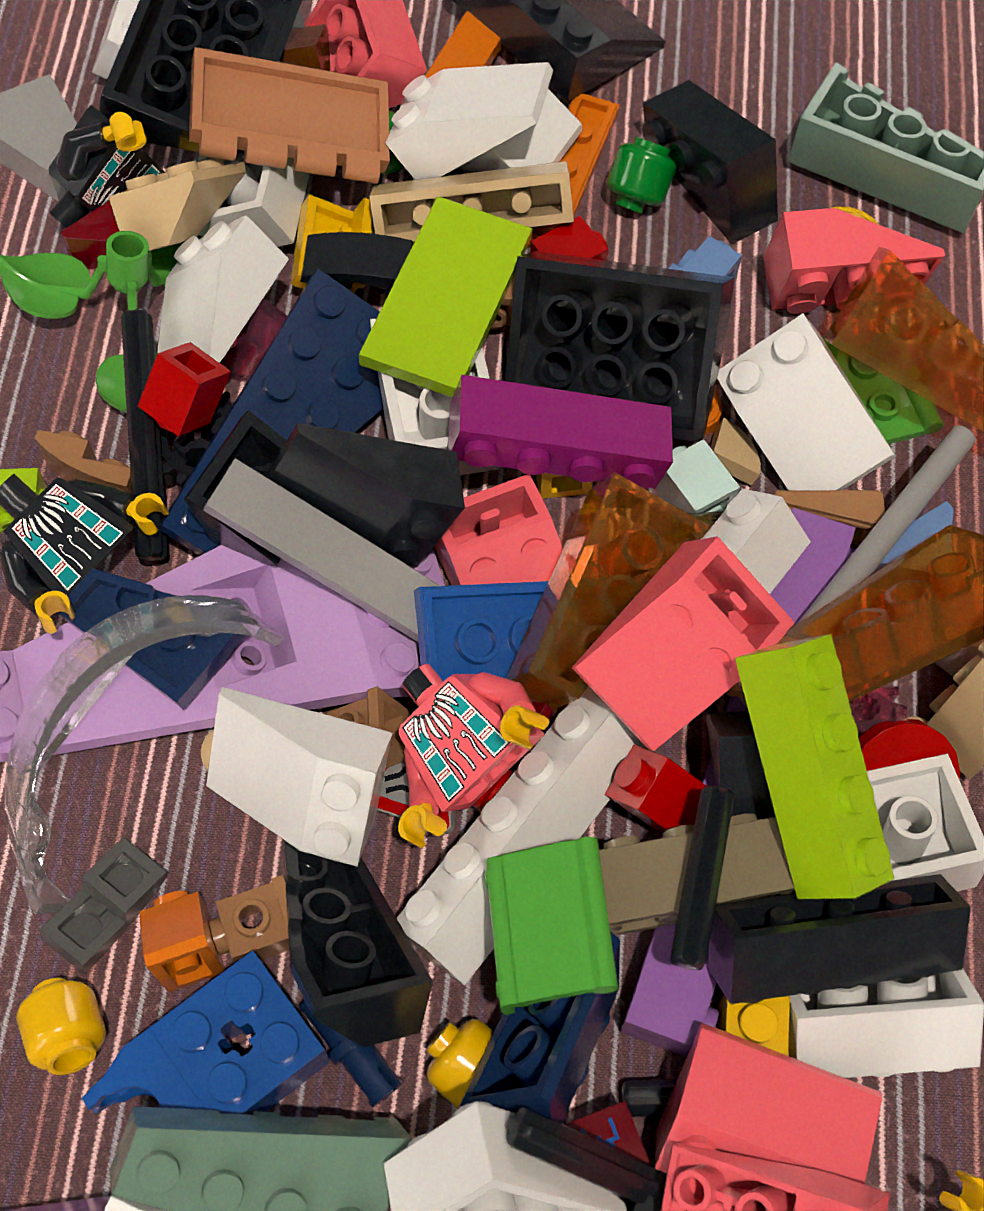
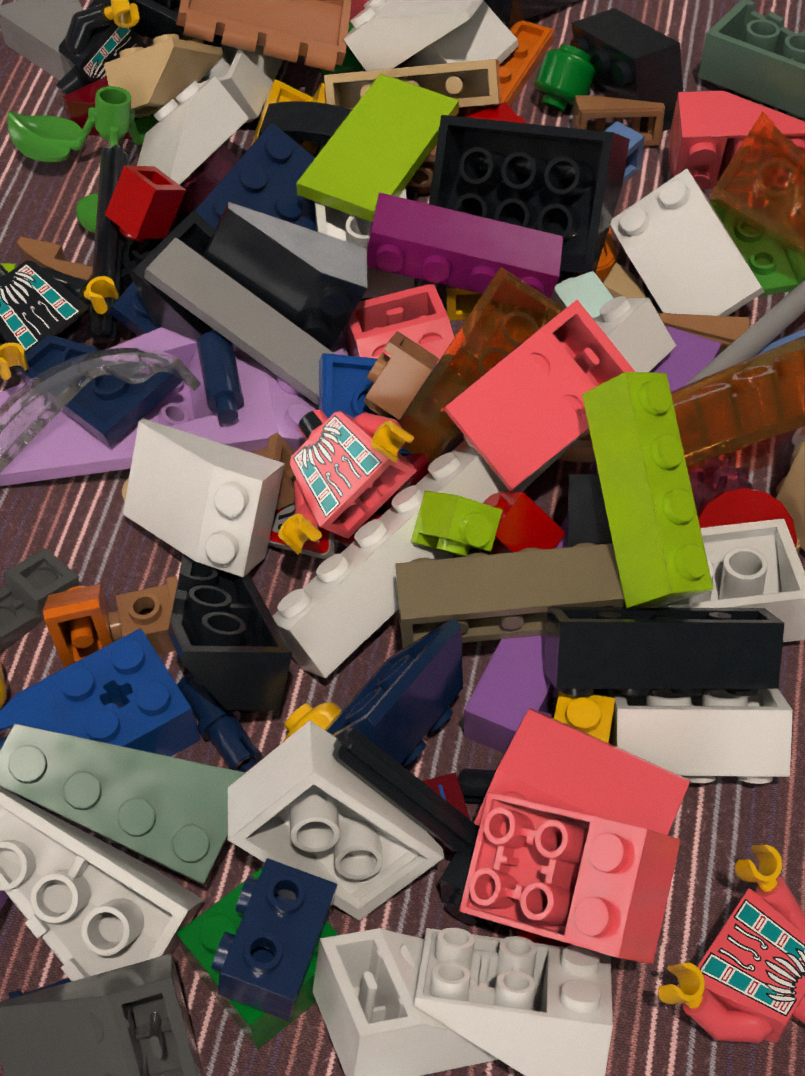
camera: 10 degrees right, 10 degrees down
bright green piece [485,837,618,1015] -> none
black axle [670,786,735,971] -> none
none -> dark blue cylinder [197,331,244,423]
none -> medium nougat brick [364,331,439,420]
none -> lime brick [411,490,502,557]
none -> medium nougat slope [572,95,665,147]

